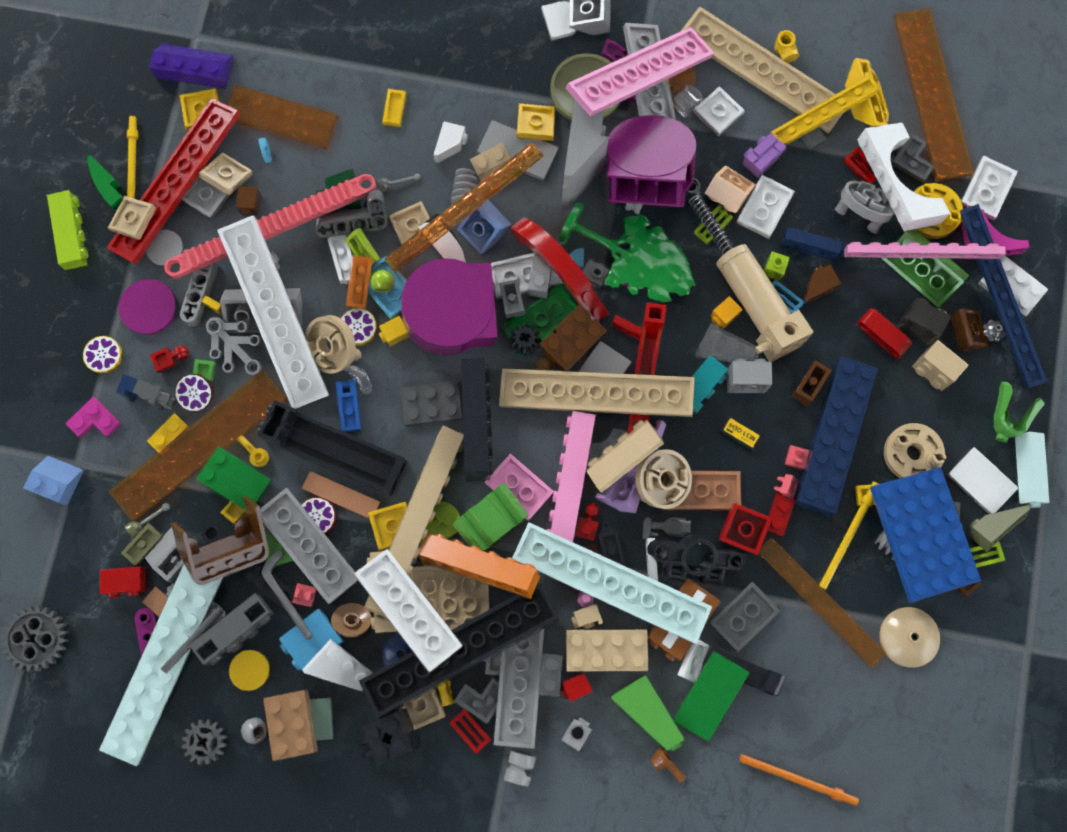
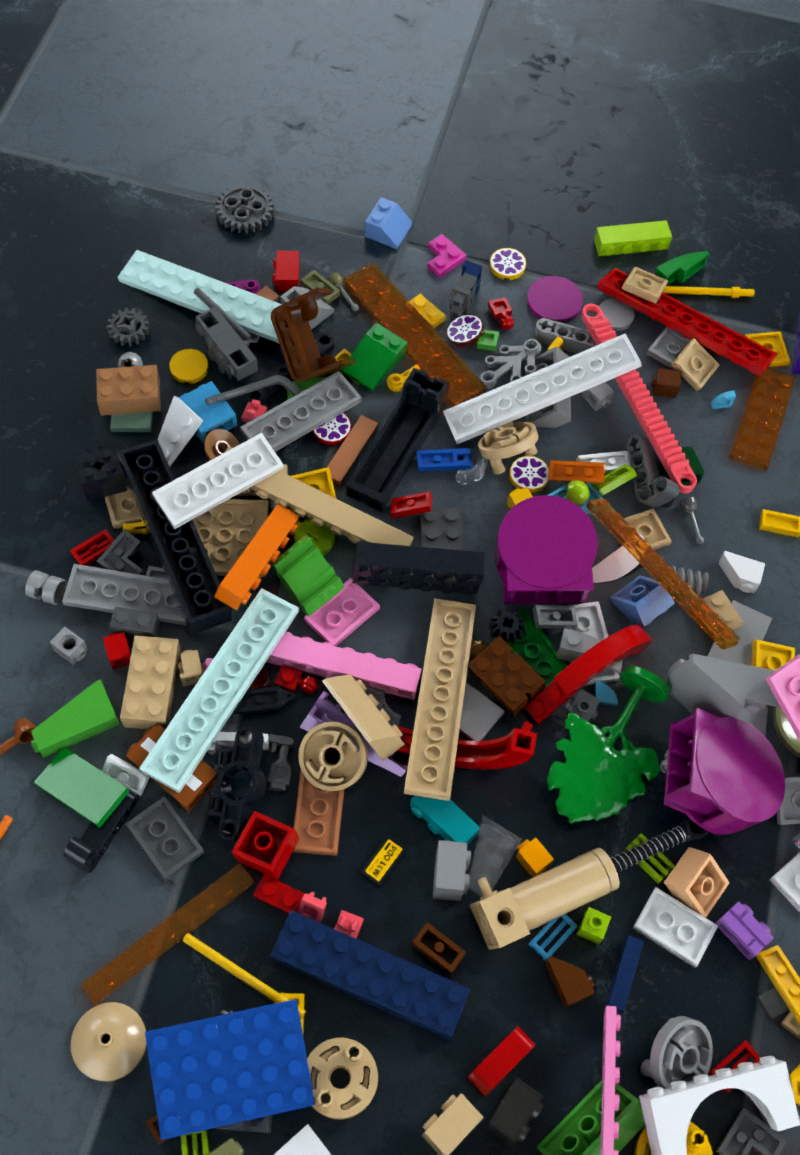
camera: 90 degrees right, 15 degrees down
none -> red plate [390,491,433,519]

